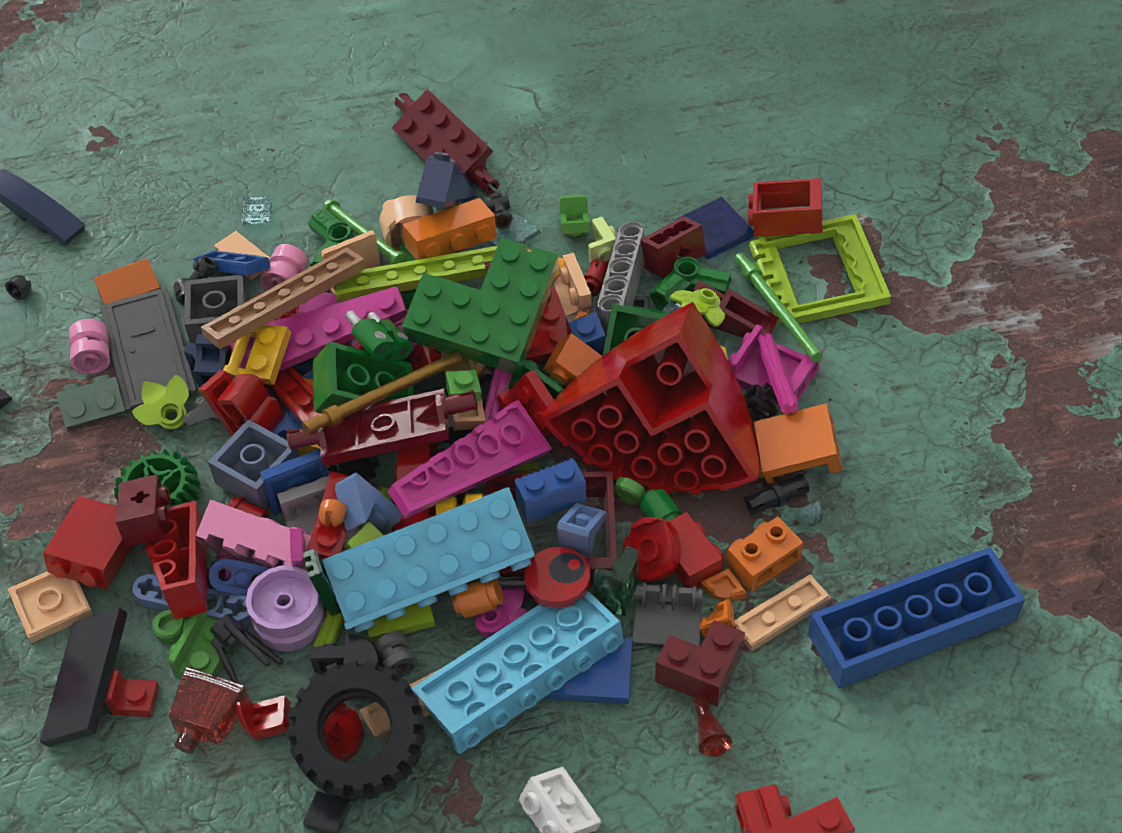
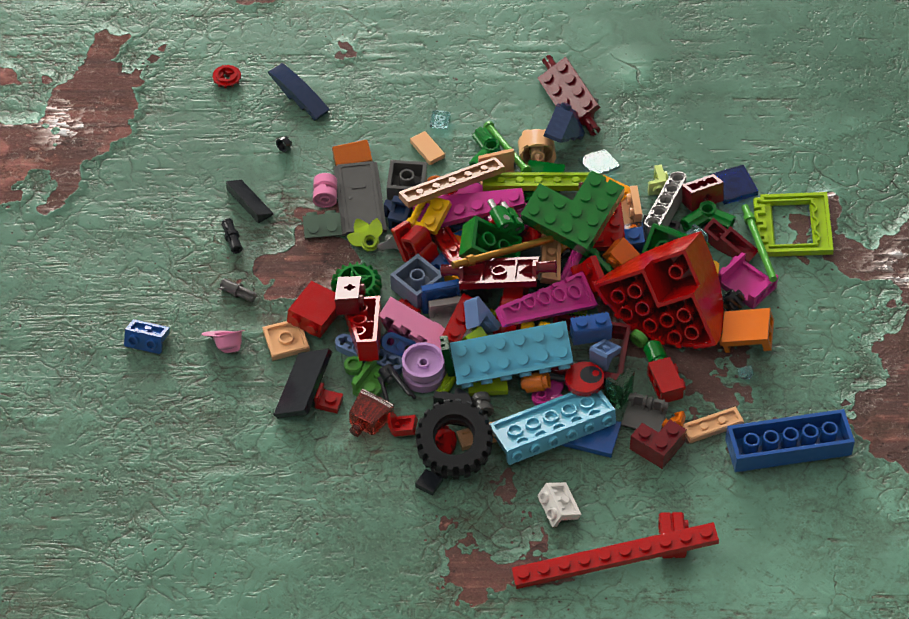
camera: 10 degrees right, 0 degrees up
pearl dark grey bar [173,256,216,306] -> none
blue tile [194,250,271,276] -> none
bright pink wheel [260,244,309,291] -> none
dark pink tile [290,528,306,568] -> none
orange hinge [319,499,347,527] -> none
orange brick [402,198,496,260] -> none
bright green plate [445,370,481,401] -> none
pearl dark grey bar [485,192,513,229] -> none
bright green bracket [560,195,590,237] -> none
red pin [583,259,608,295] -> none
red tile [623,517,681,582] -> none
lime plate [670,288,725,327] -> none
clear red cone [693,696,732,757] -> none
orange tile [701,568,746,602] -> none
orange brick [726,517,804,593] -> none
black pin [744,474,809,516] -> none
red window [747,178,823,237] -> none
dark pink axle [757,333,798,415] -> none

